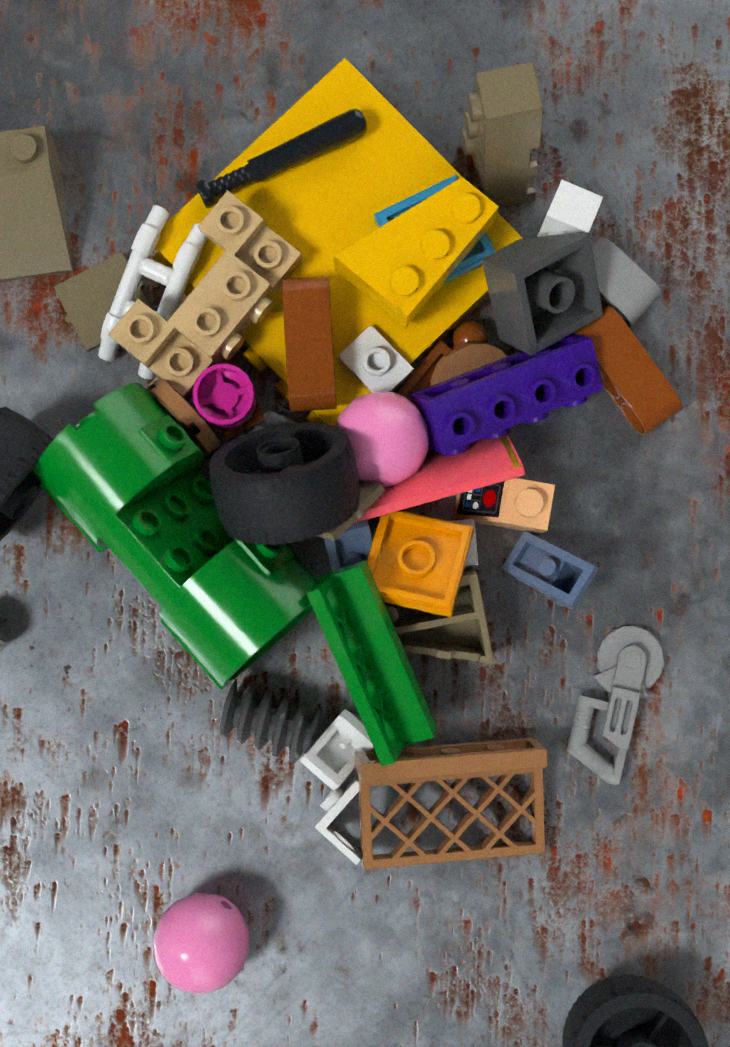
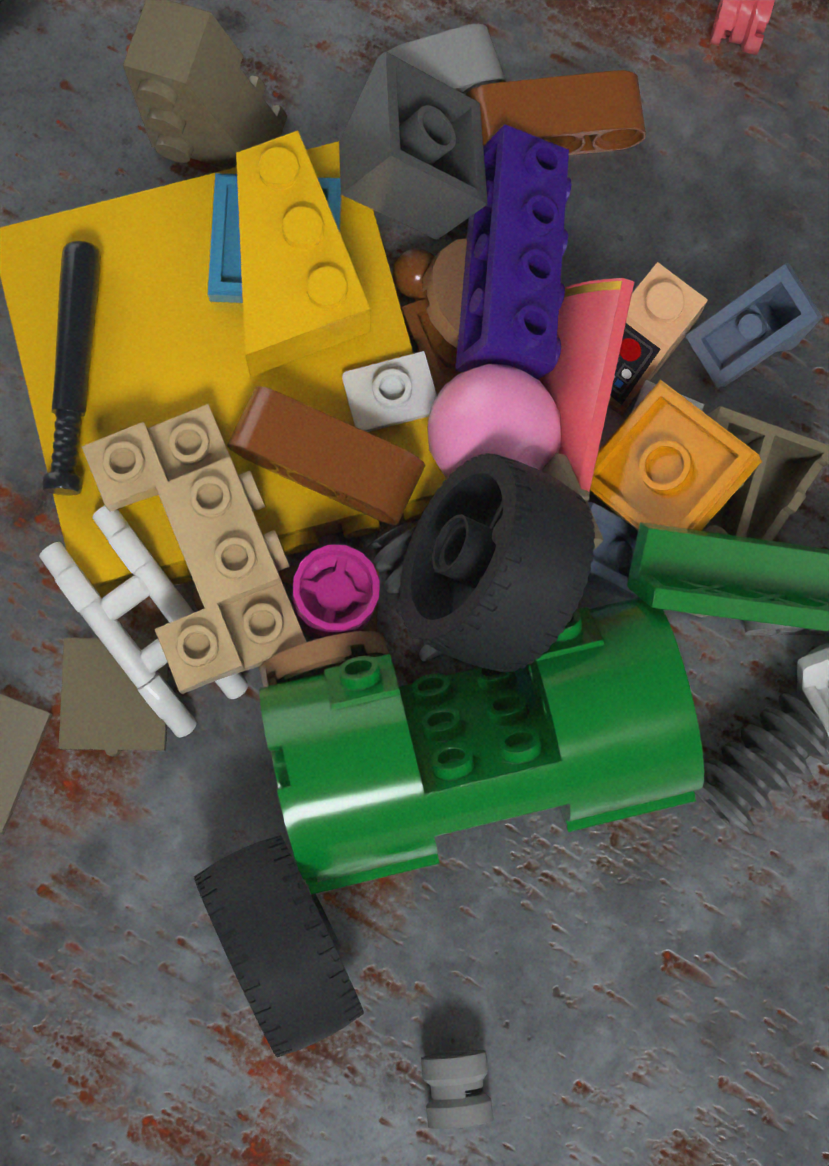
camera: 65 degrees left, 5 degrees down
white brick [537,180,603,237] -> none

